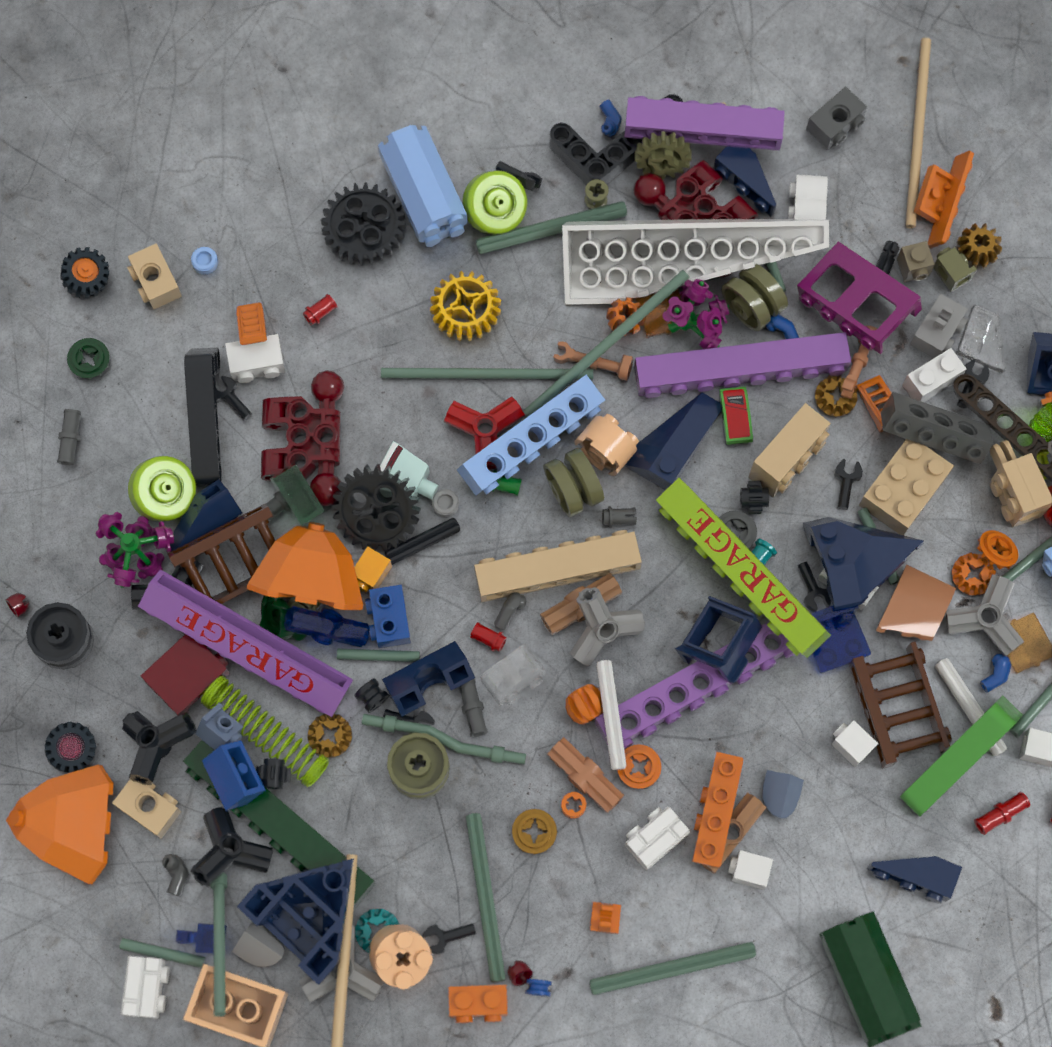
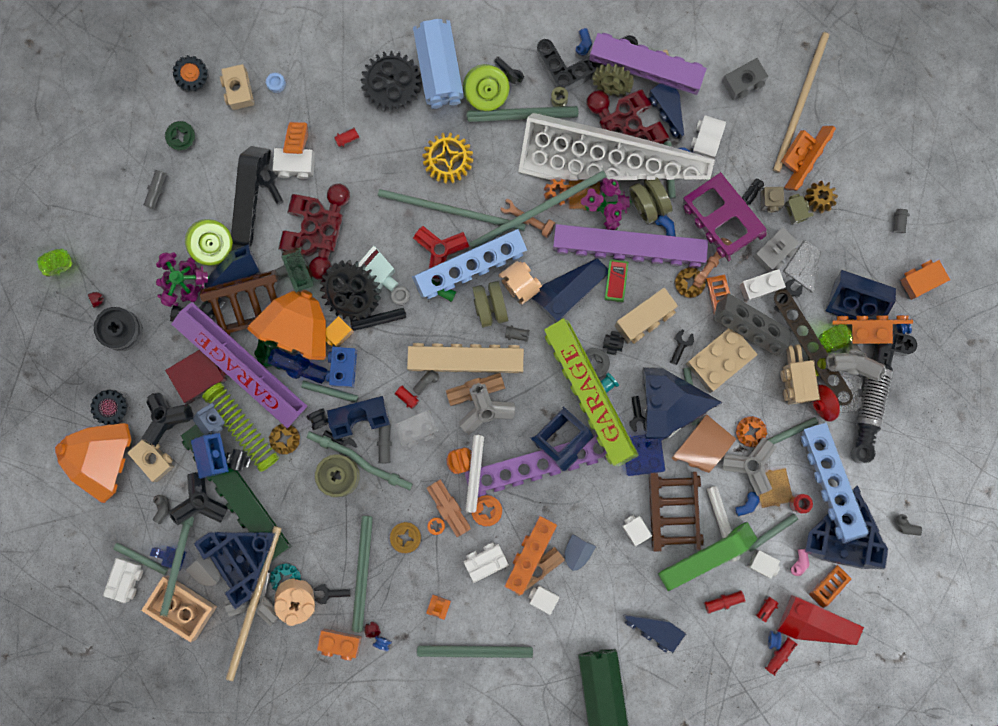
camera: 20 degrees right, 10 degrees up
orange gear [977,530,1019,570] -> none

